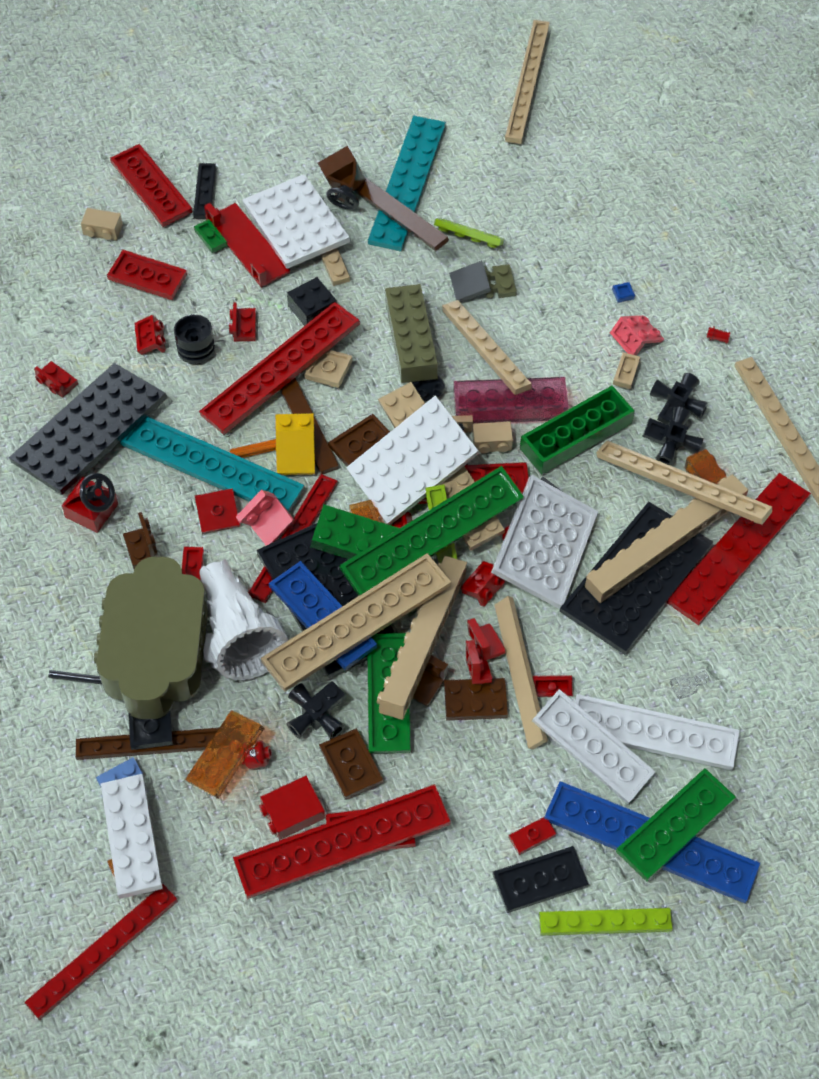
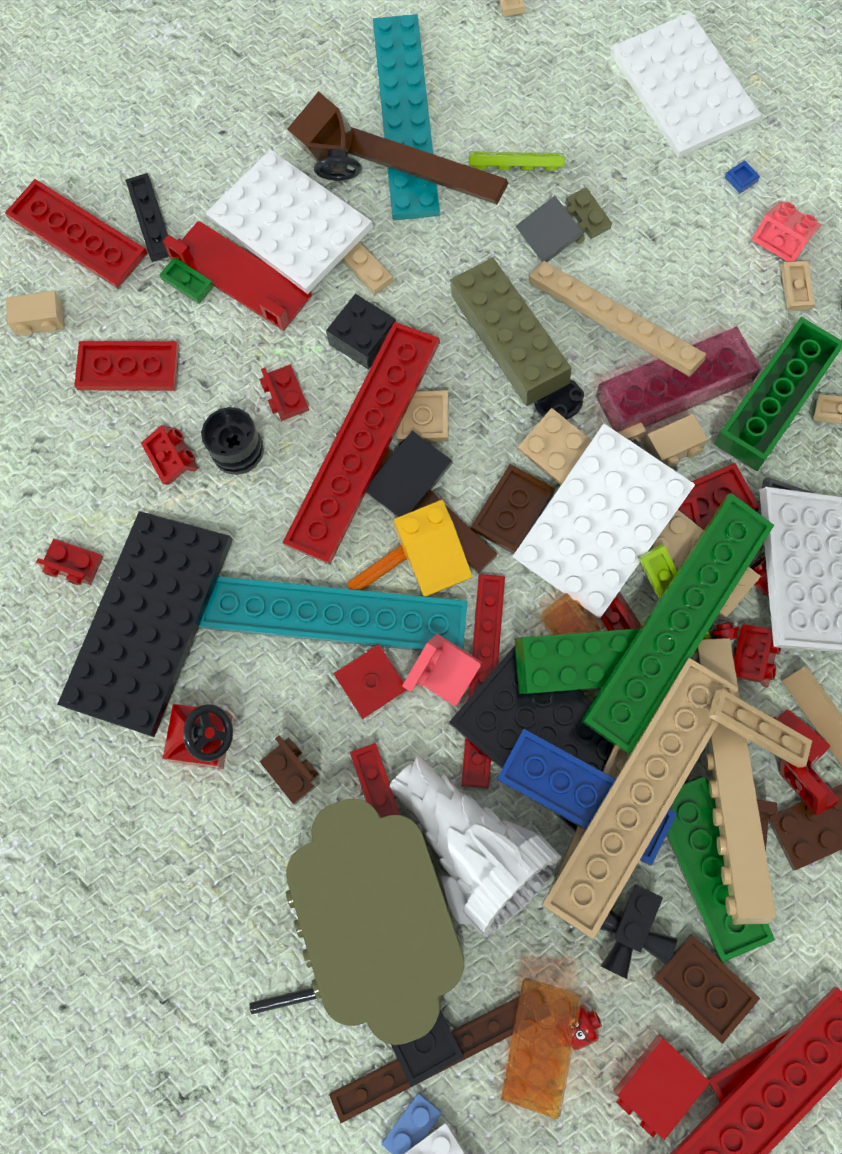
camera: 15 degrees left, 15 degrees up
none -> black tile [366,430,453,517]
none -> white plate [610,12,761,158]
none -> tan plate [708,689,812,768]
none -> red plate [711,622,739,640]

